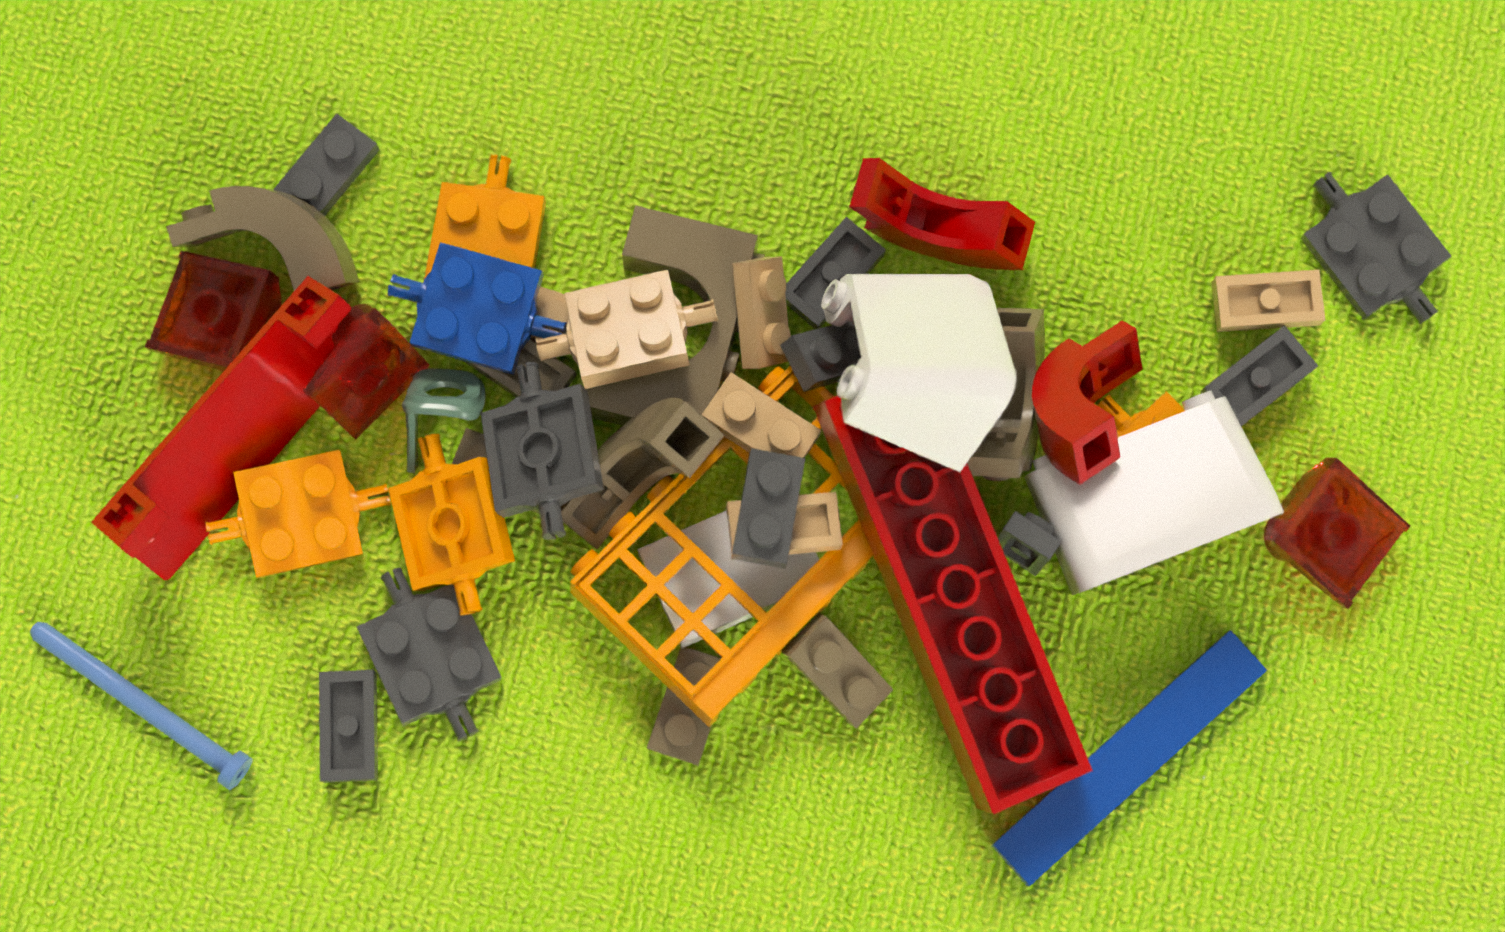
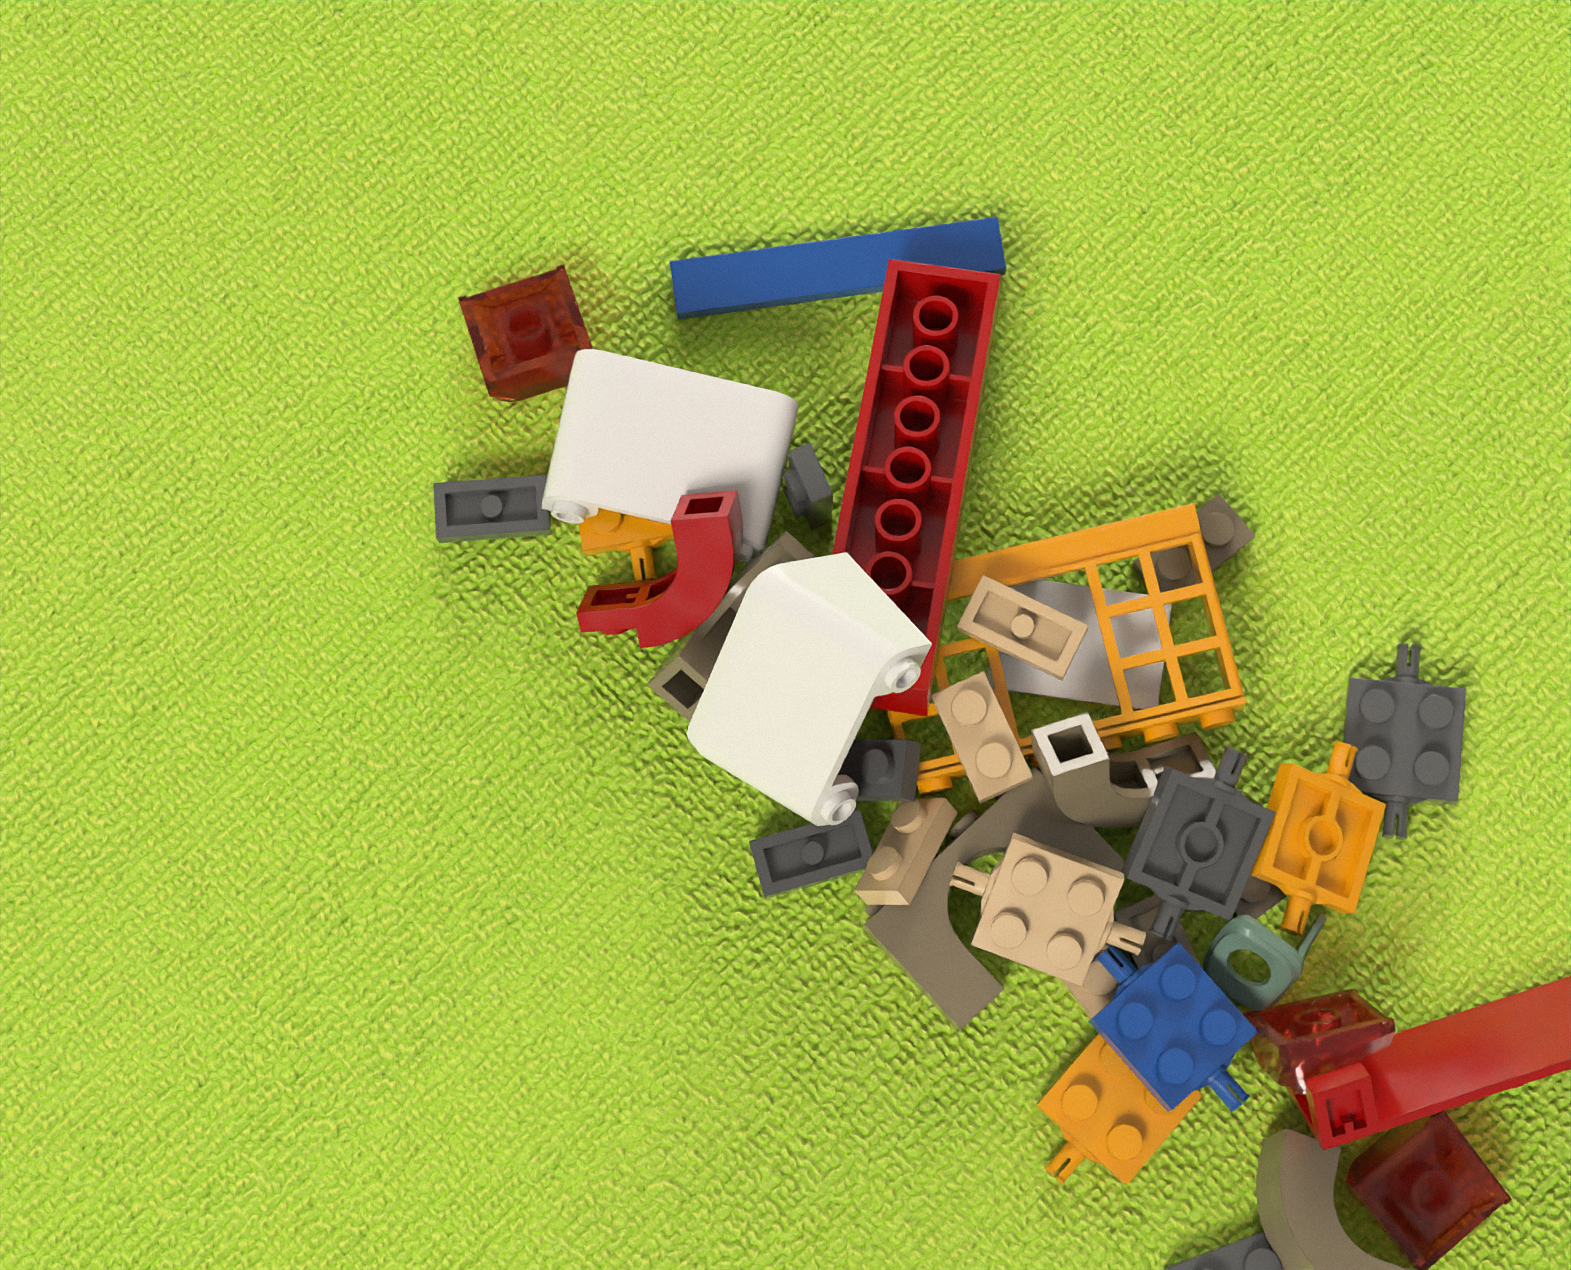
camera: 140 degrees left, 0 degrees up
light orange plate [205,450,391,578] -> none
dark grey plate [319,670,378,783] -> none
dark grey plate [731,448,805,569] -> none
dark tan plate [781,613,893,728] -> none
red arch [849,158,1035,270] -> none
tan plate [1211,270,1325,332] -> none
dark grey plate [1301,172,1451,324] -> none

